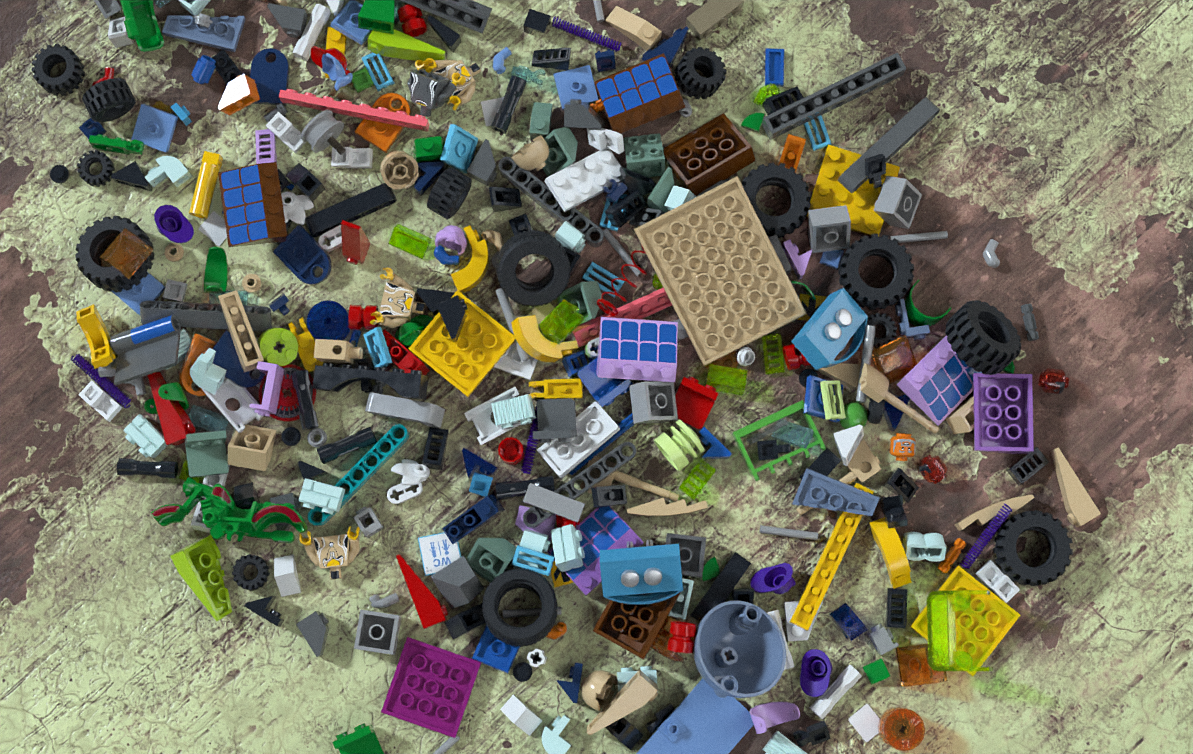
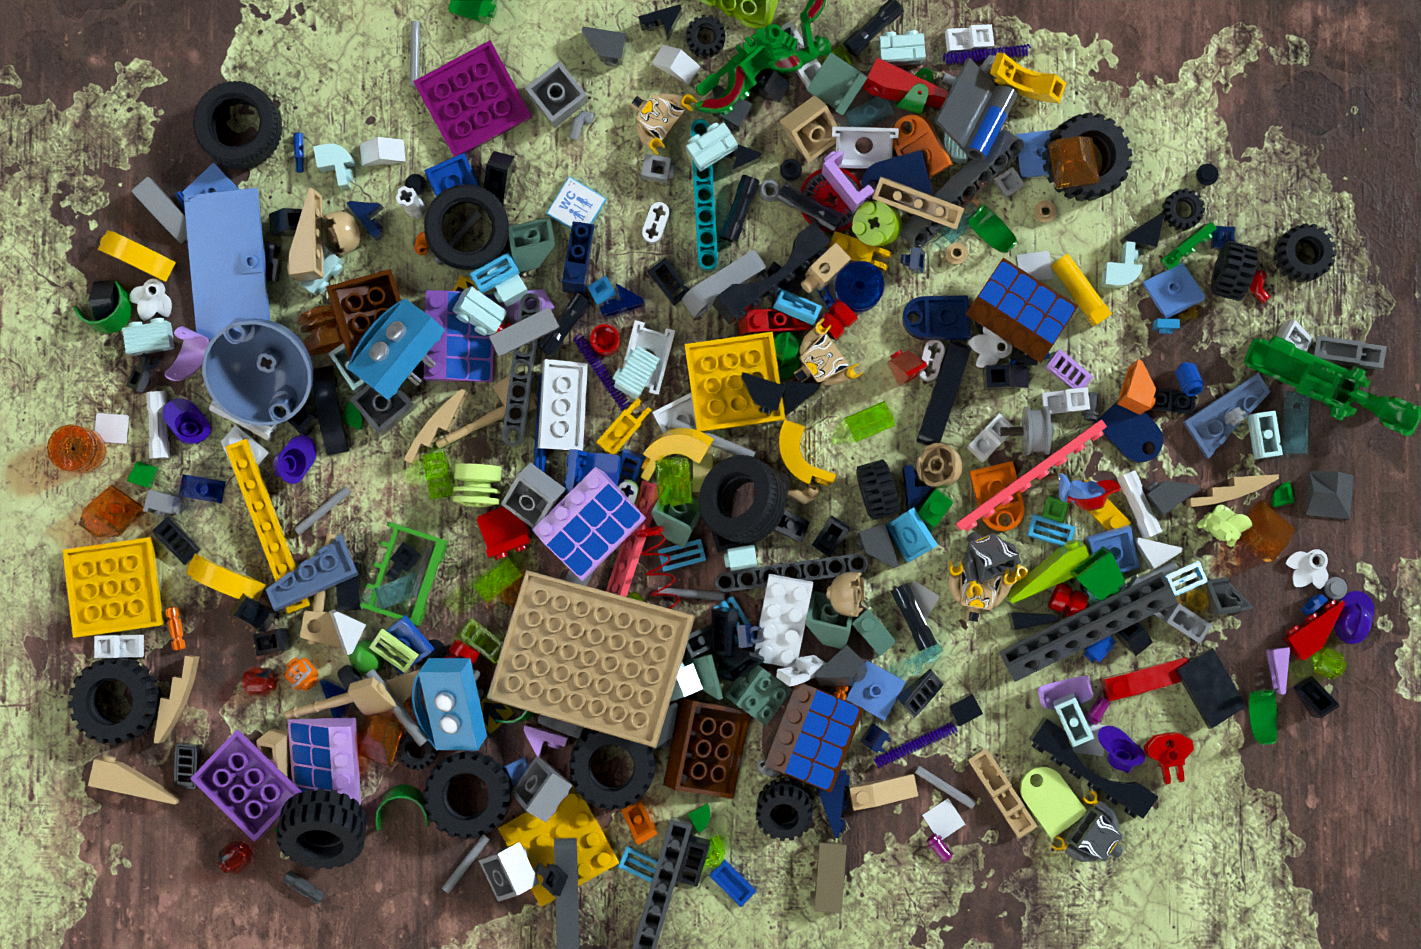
camera: 135 degrees right, 5 degrees up
dark purple piece [154,205,194,243] -> none
light aqua brick [190,348,227,395] -> none
white plate [391,459,430,485] -> none
red slope [396,554,449,629] -> none
dark grey slope [431,555,484,609] -> none
blue arm [434,245,459,265] -> none
lavender hat [435,225,467,255] -> none
medium blue arm [493,47,512,74] -> none
dark grey bracket [533,398,577,443] -> none
black slope [591,485,627,508] -> none
red wheel [667,621,696,653] -> none
blue slope [698,427,732,459] -> none
white plate [737,347,755,366] -> none
sand blue bracket [895,299,930,341] -> none
light aqua brick [902,532,946,562] -> none
clear neon green windscreen [927,590,993,671] -> none
dark purple piece [960,503,1012,569] -> none
light grey arm [983,239,1000,268] -> none

